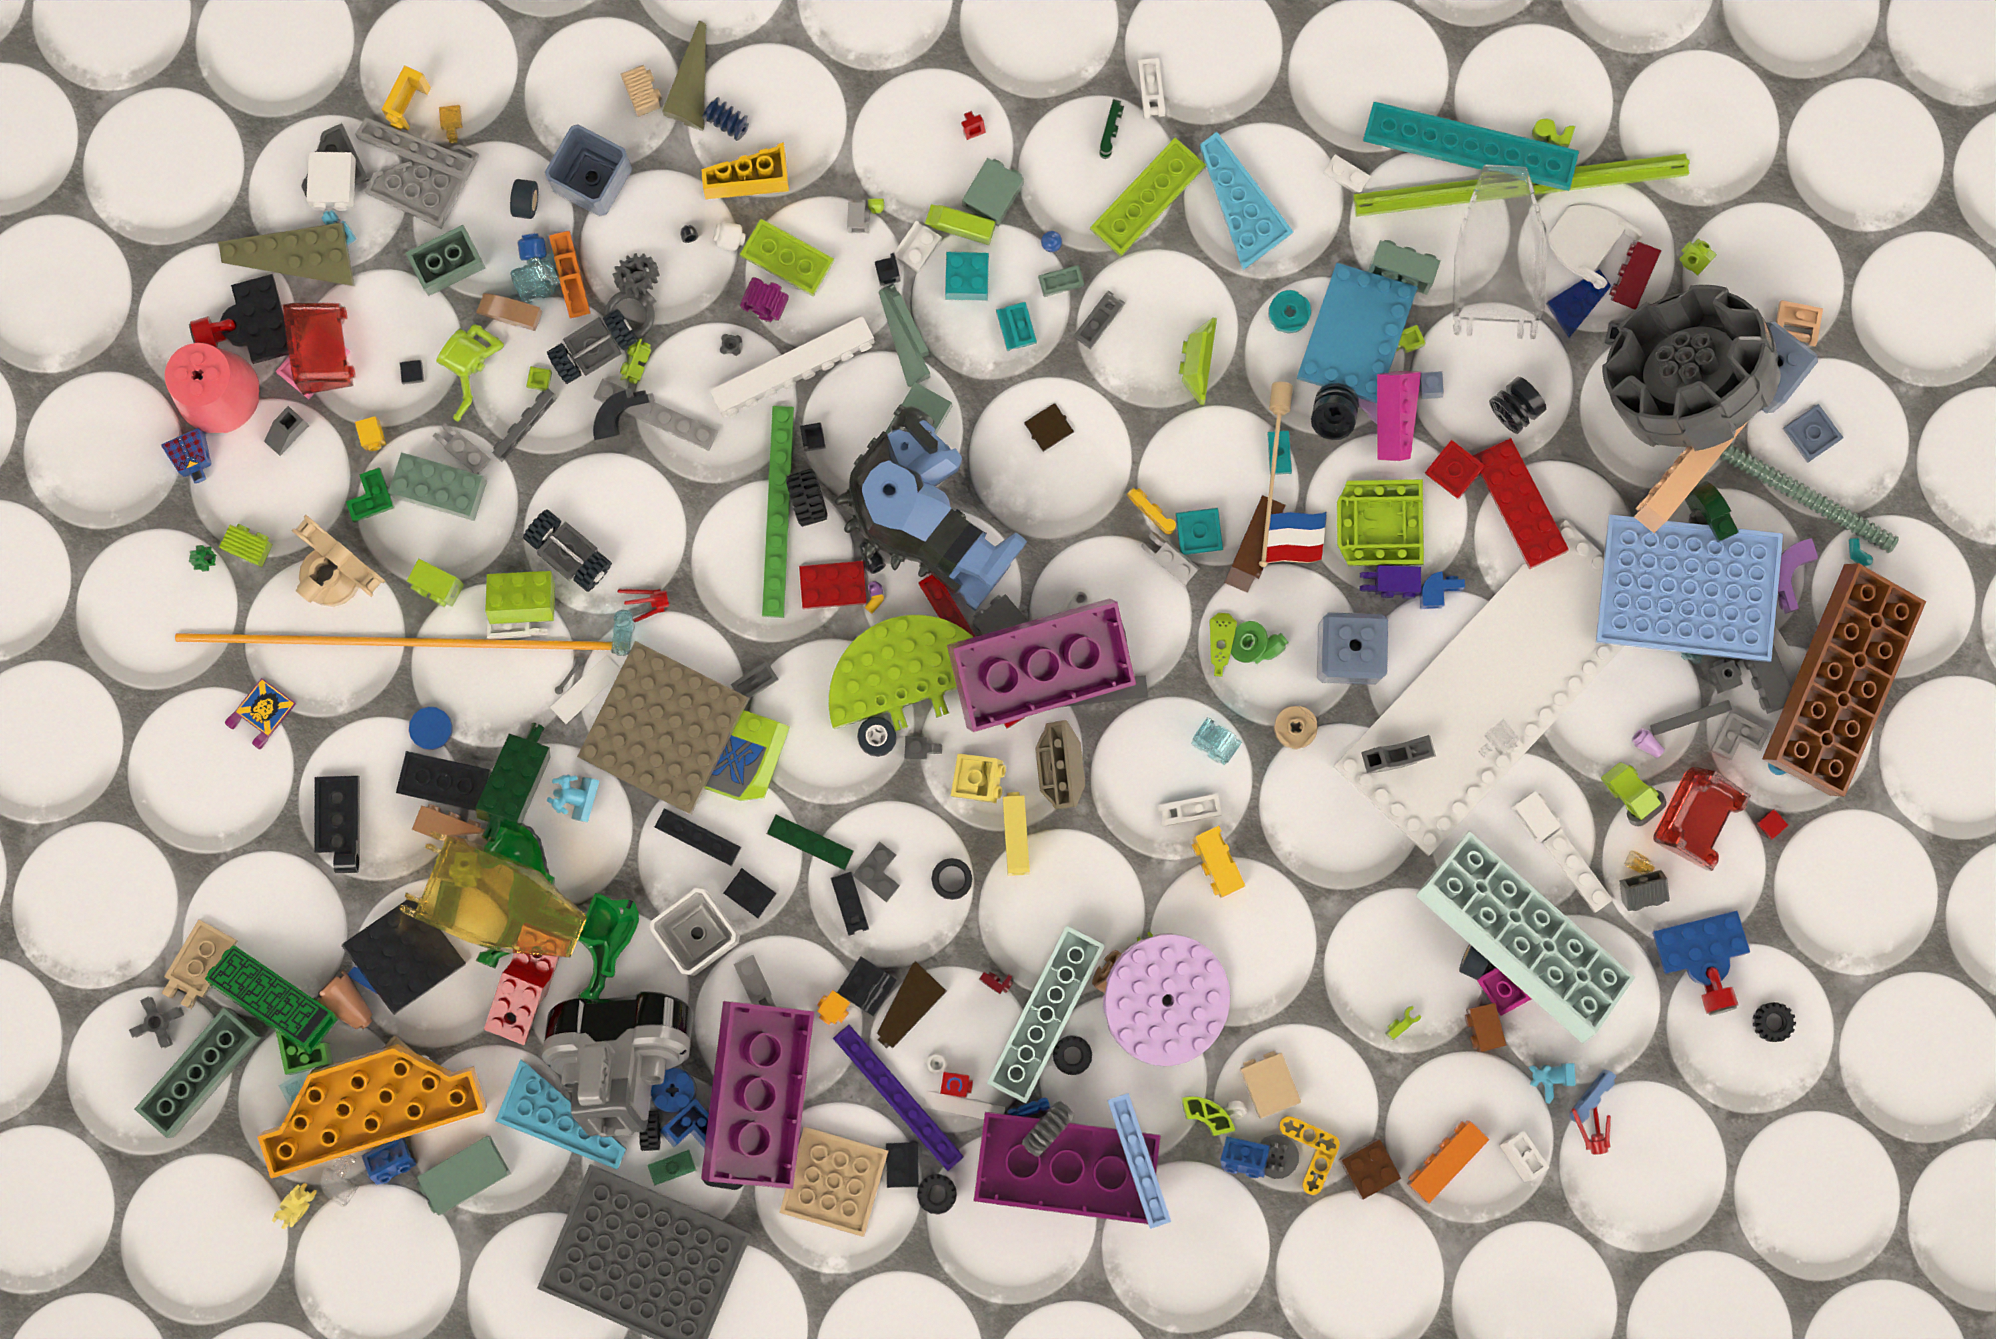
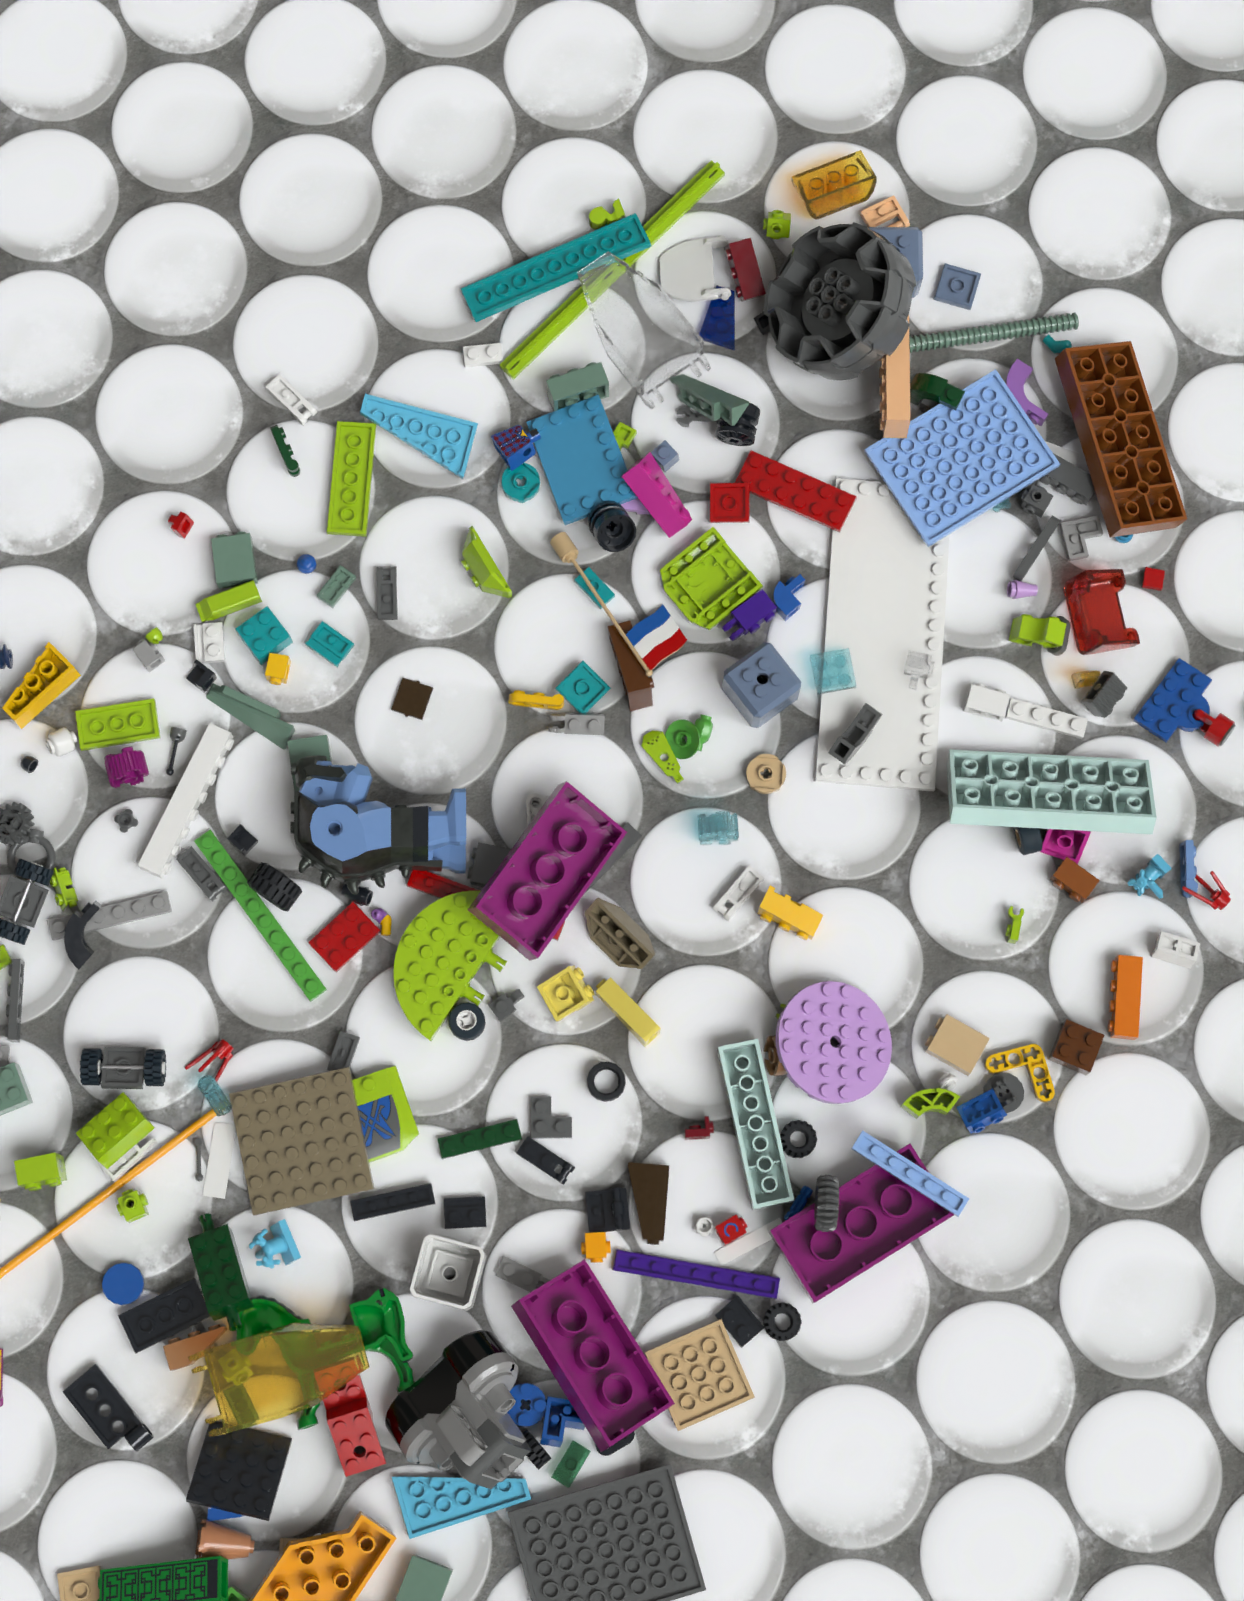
camera: 40 degrees left, 5 degrees down
none -> lime brick [116,1189,149,1223]
none -> hinge [166,727,187,776]
none -> dark grey plate [176,846,227,902]
none -> yellow brick [265,653,291,685]
none -> blue torso [491,425,541,471]
none -> sand green wedge [670,374,749,426]
none -> dark grey bar [676,406,713,427]
none -> clear yellow windscreen [791,150,877,220]
none -> clear light blue plate [810,648,856,695]

